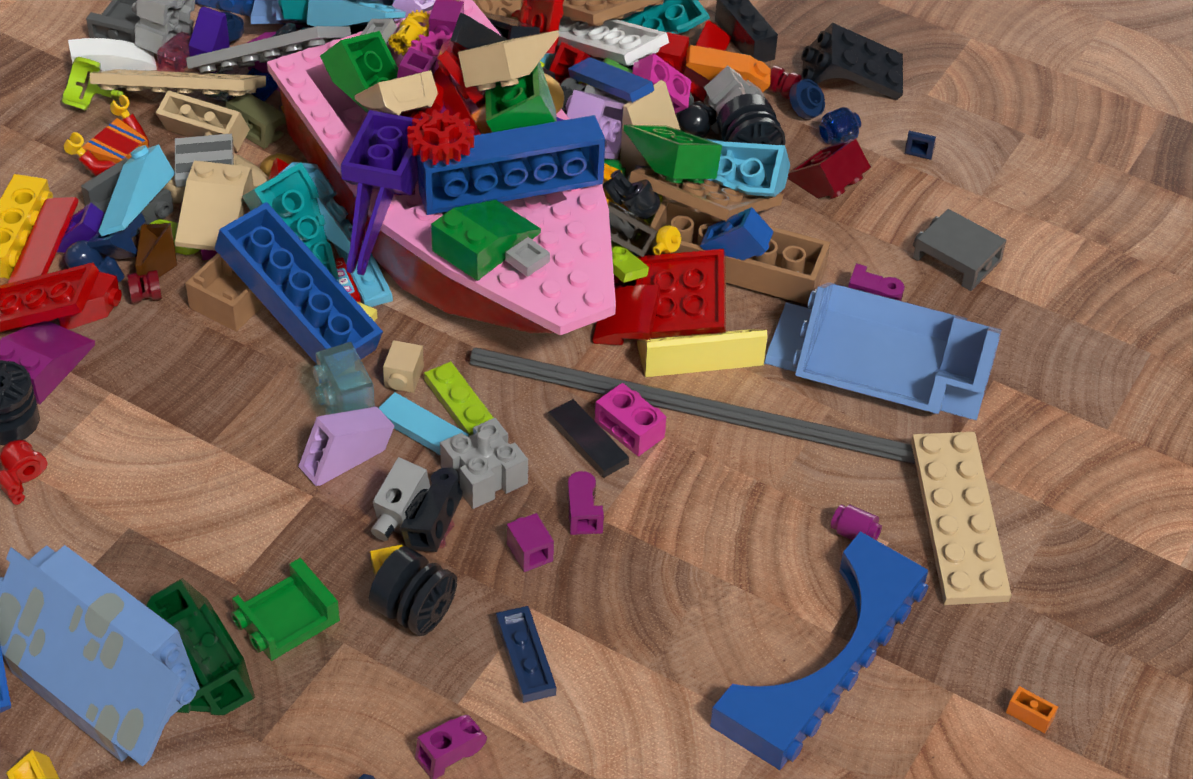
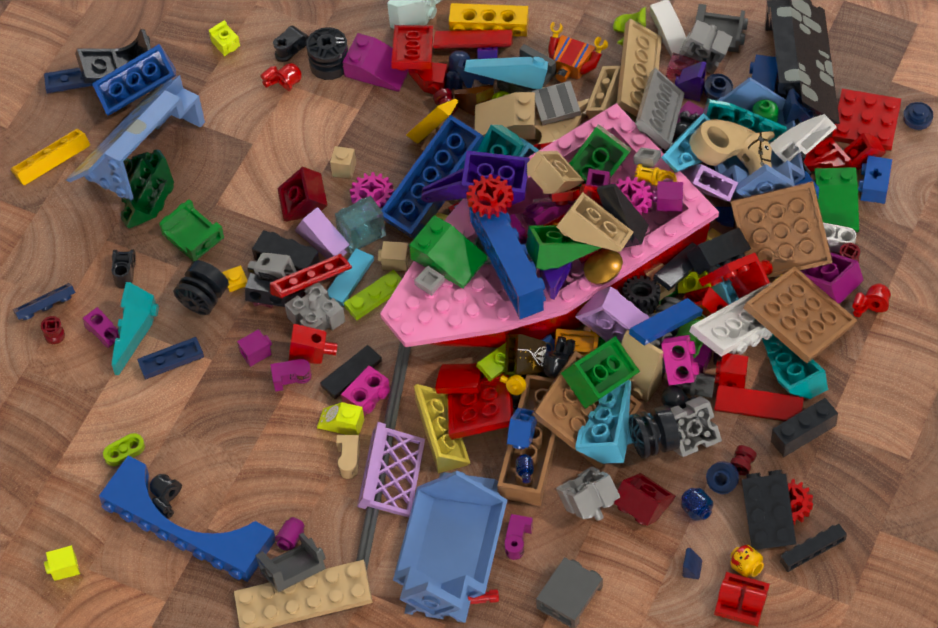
camera: 90 degrees right, 10 degrees up
orange slope [686,45,771,93] -> none
none -> lime plate [103,433,145,466]
none -> black piece [111,249,136,289]
none -> teal wedge [111,282,159,375]
none -> black piece [150,474,182,518]
none -> black brick [252,230,320,271]
none -> dark grey panel [255,533,326,592]
none -> red slope [270,254,352,298]
none -> dark red slope [277,166,328,222]
none -> red torso [288,324,338,364]
none -> neon yellow slope [317,402,365,435]
none -> tan brick [330,146,356,179]
none -> tan leg [336,435,360,479]
none -> dark pink gear [350,172,394,214]
none -> lavender fence [357,422,425,518]
none -> yellow slope [406,99,458,143]
none -> clear blue cylinder [516,454,534,484]
none -> light grey brick [556,467,620,521]
none -> red plate [714,572,770,627]
none -> yellow head [730,545,764,578]
none -> black piece [780,524,847,572]

